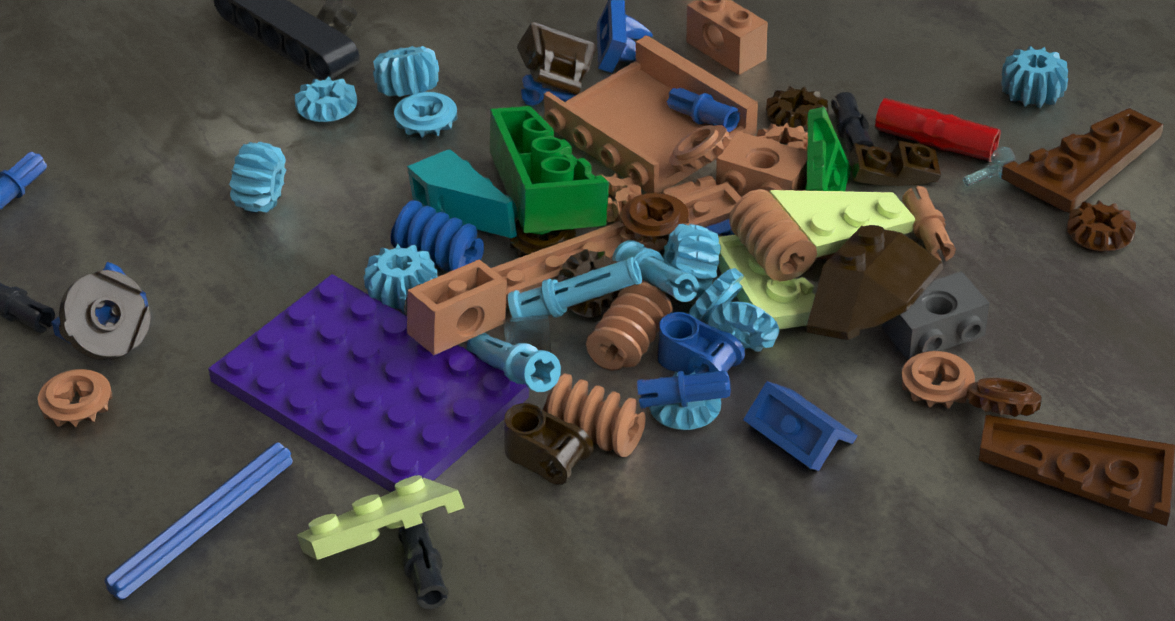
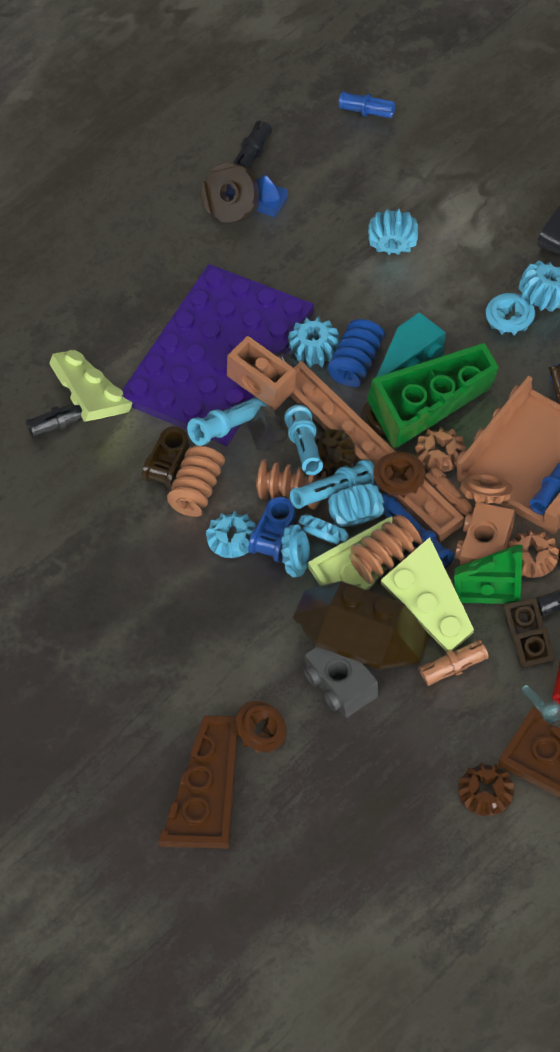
camera: 85 degrees right, 15 degrees up
nougat gear [38,369,113,427] -> none
axle [104,443,293,600] -> none
medium azure gear [295,76,358,122] -> none
blue axle [637,371,731,409] -> none
blue panel [743,381,858,471] -> none
nougat gear [902,351,975,409] -> none

